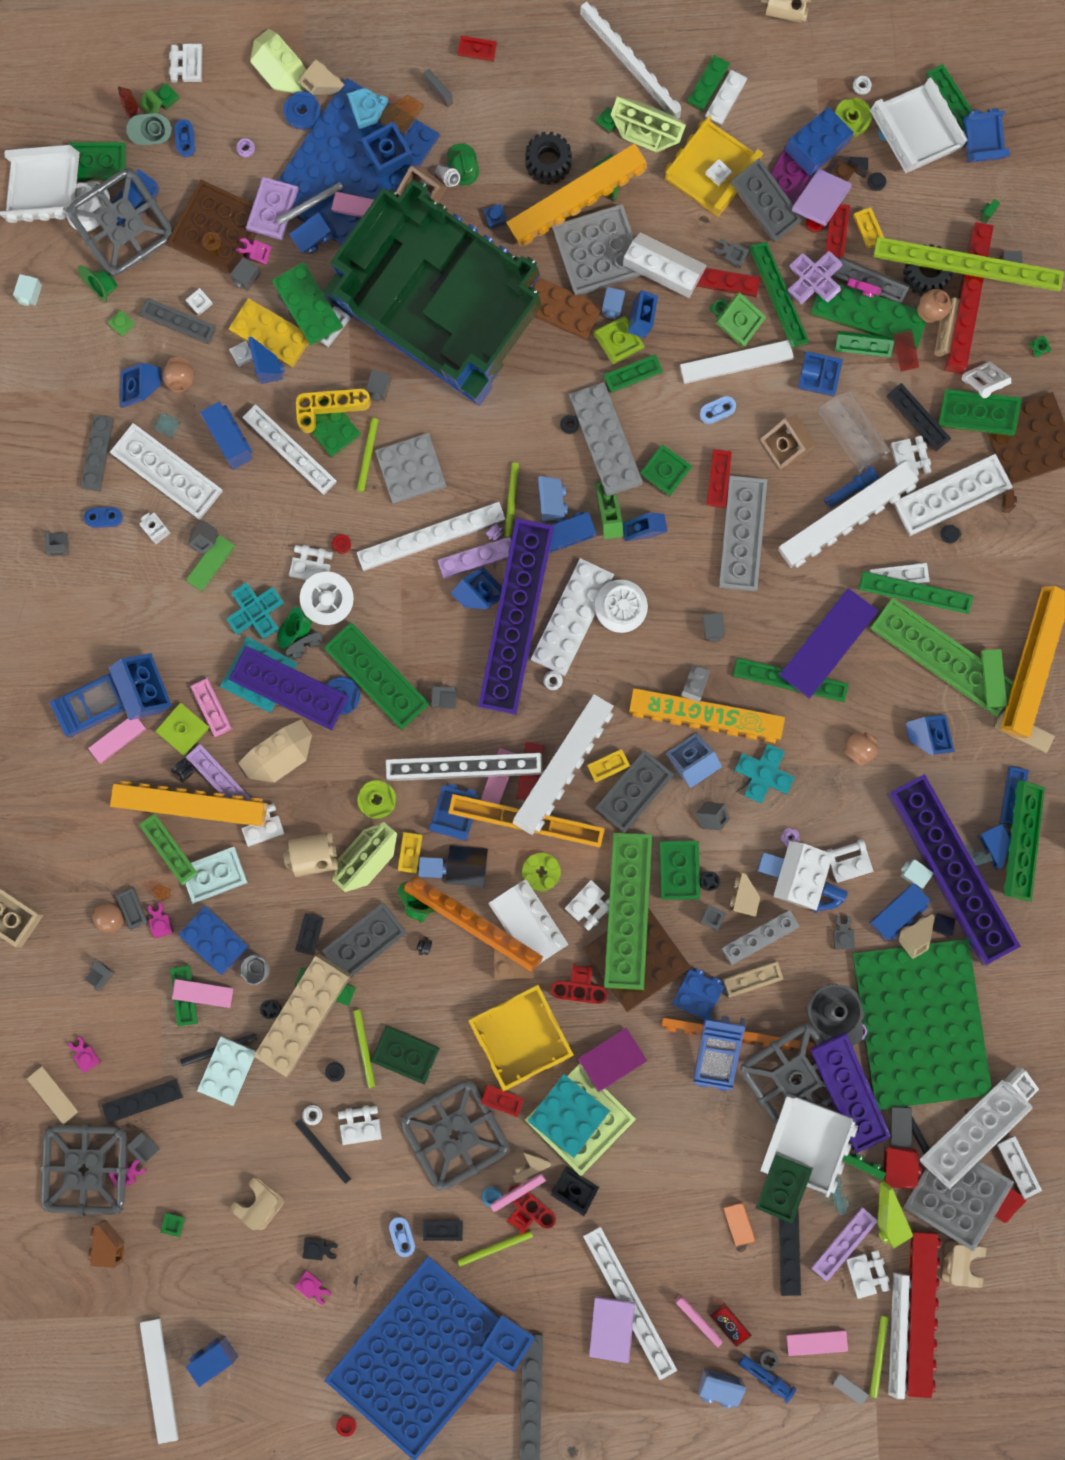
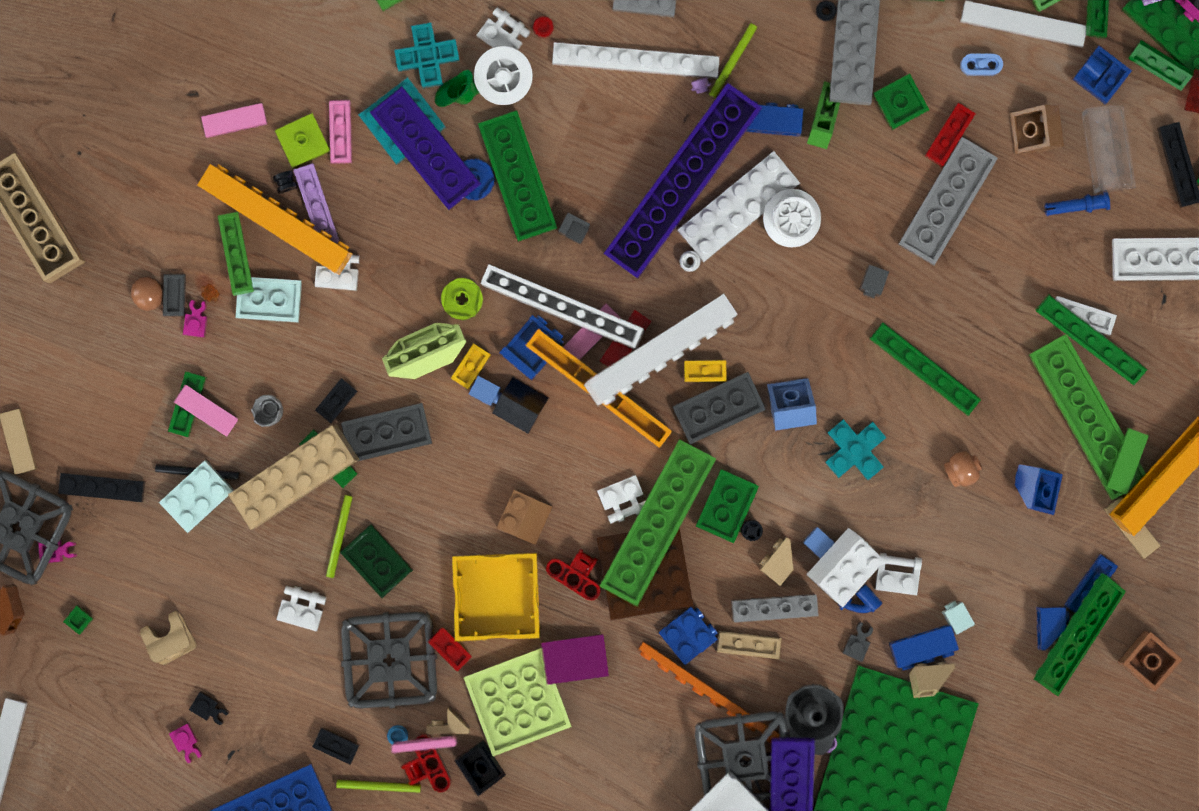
camera: 20 degrees right, 5 degrees up
blue door [50,672,126,738] -> none
dark pink plate [68,1036,101,1073] -> none
dark grey panel [86,961,115,991] -> none
blue brick [109,653,172,720] -> none
dark grey panel [127,1131,160,1164] -> none
blue brick [178,906,251,975] -> none
blue brick [186,1336,239,1387] -> none
tan wedge [238,720,312,783] -> none
black wheel [260,1000,281,1019] -> none
tan cylinder [283,831,338,878] -> none
dark grey slope [286,632,324,659] -> none
black bar [295,1119,351,1184] -> none
white plate [303,1105,323,1125] -> none
black plate [325,1062,345,1082] -> none
light blue plate [389,1217,415,1257] -> none
green piece [398,882,435,923] -> none
orange plate [404,876,543,972] -> none
black plate [416,936,432,956] -> none
lavender plate [438,537,511,579] -> none
blue slope [451,567,502,609] -> none
white slope [488,879,569,963] -> none
lime plate [522,853,561,892] -> none
teal plate [527,1074,610,1158] -> none
medium blue slope [538,476,568,522] -> none
blue slope [622,513,668,542] -> none
light orange brick [629,688,785,744] -> none
light grey plate [681,665,710,702] -> none
blue door [693,1012,745,1091] -> none
dark grey panel [696,802,730,831] -> none
dark grey panel [699,905,726,931] -> none
white brick [778,461,919,568] -> none
dark purple tile [779,588,879,699] -> none
lavender plate [781,828,800,847] -> none
dark purple brick [887,774,1021,965] -> none
white plate [890,436,931,476] -> none
black slope [932,913,956,938] -> none
black plate [940,525,959,544] -> none
clear light blue plate [972,851,993,866] -> none

